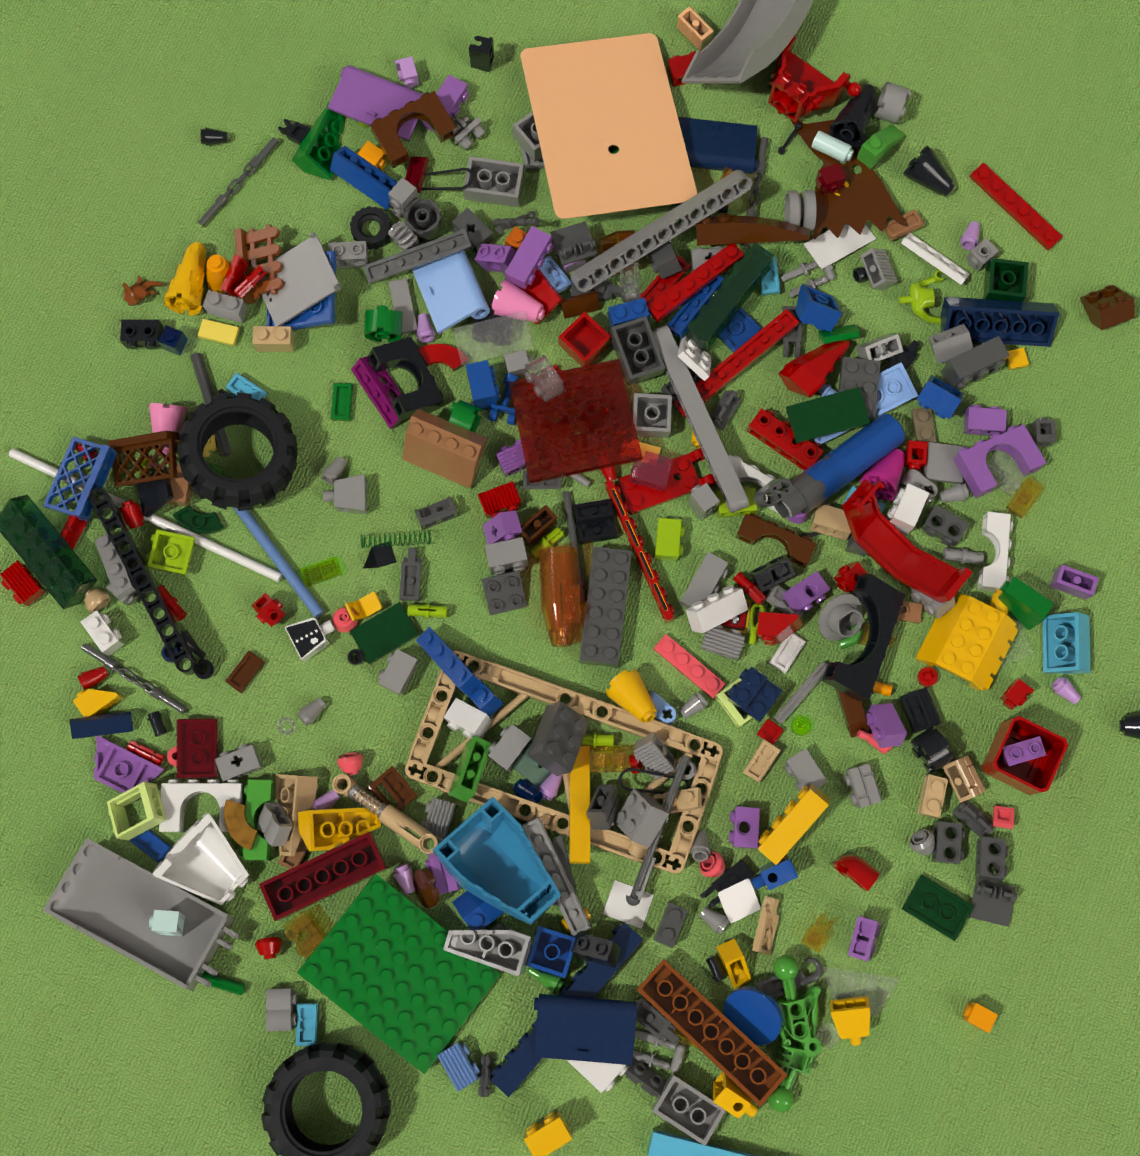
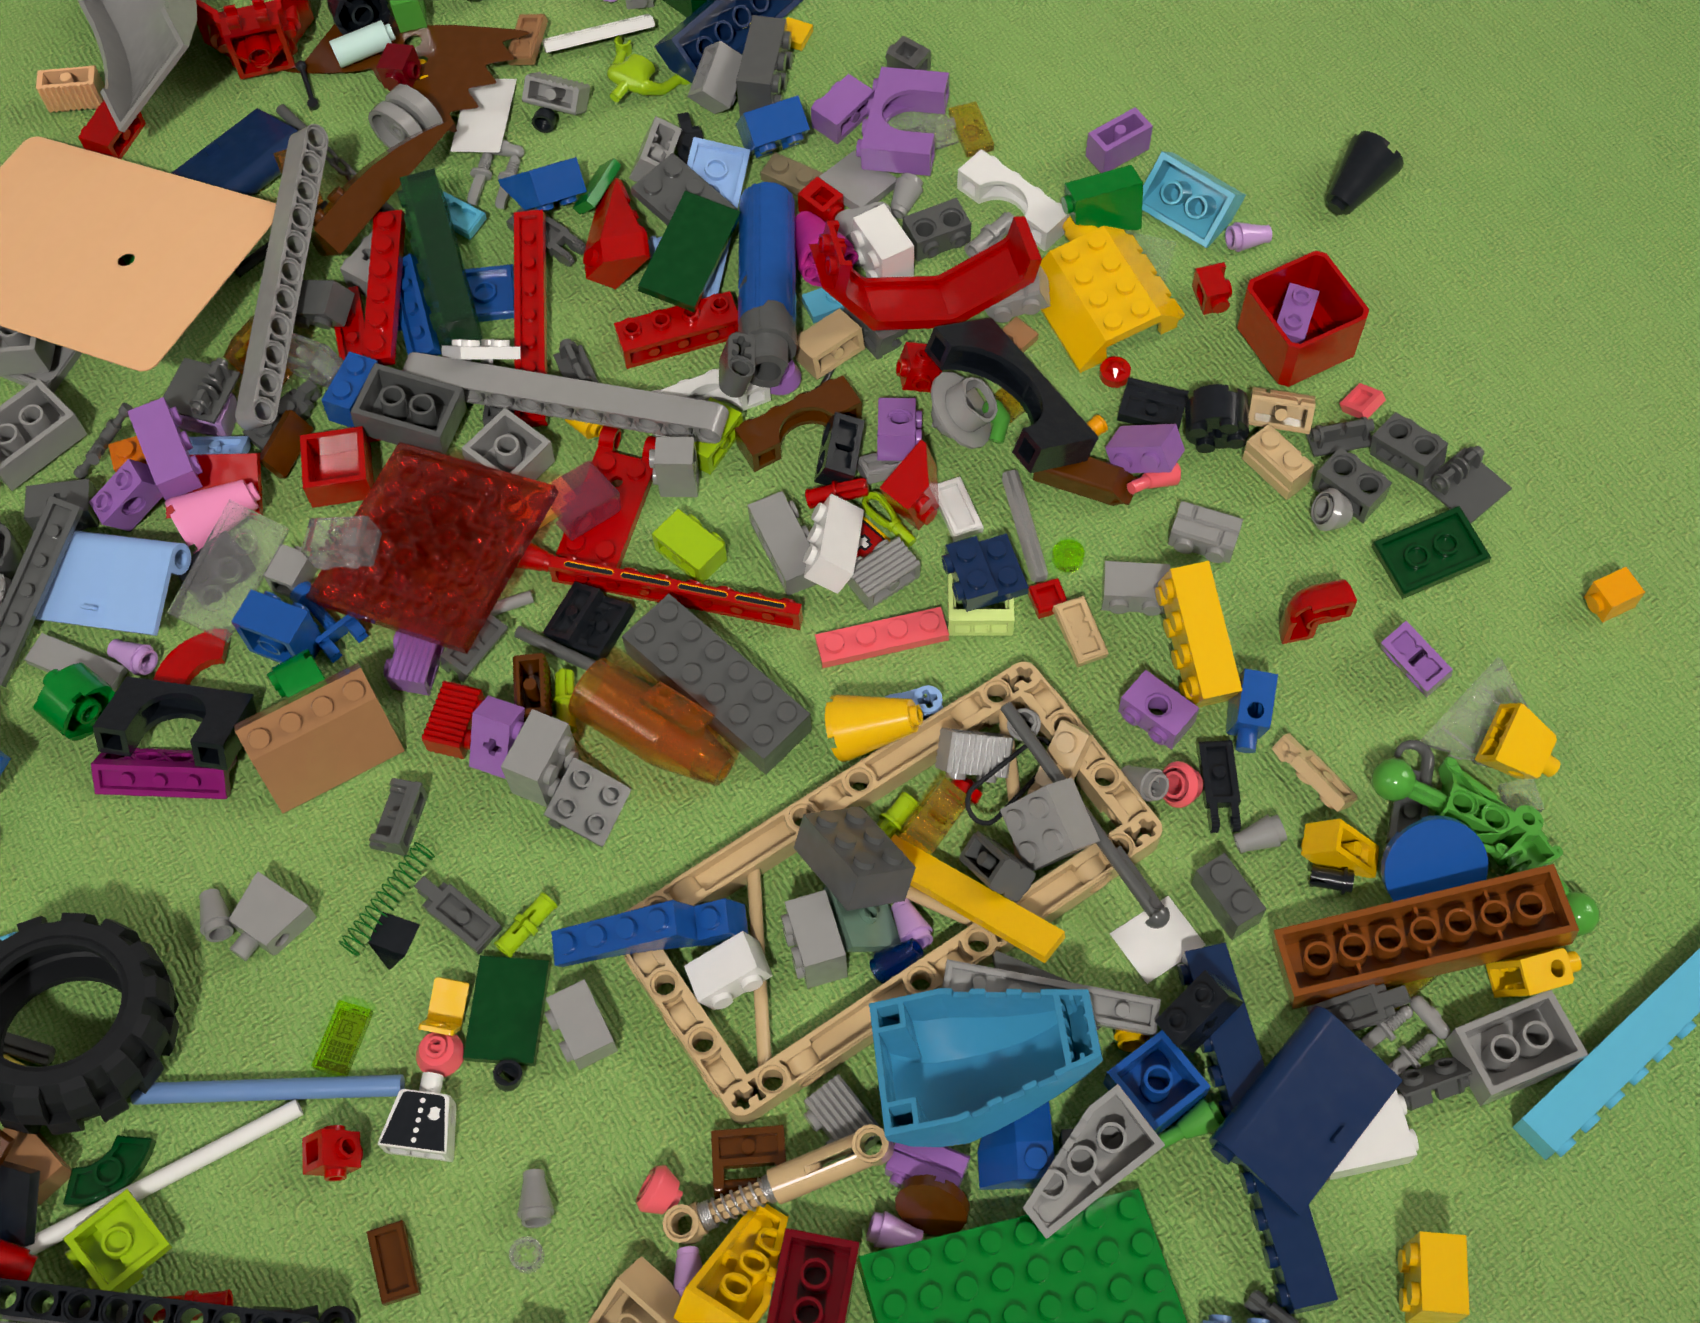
camera: 50 degrees left, 15 degrees down
green tile [331,383,353,421] -> none
bright green brick [448,735,492,802] -> none
light grey cone [679,692,708,719] -> none
white sticker [718,879,760,923] -> none
clear yellow plate [801,915,833,953] -> none

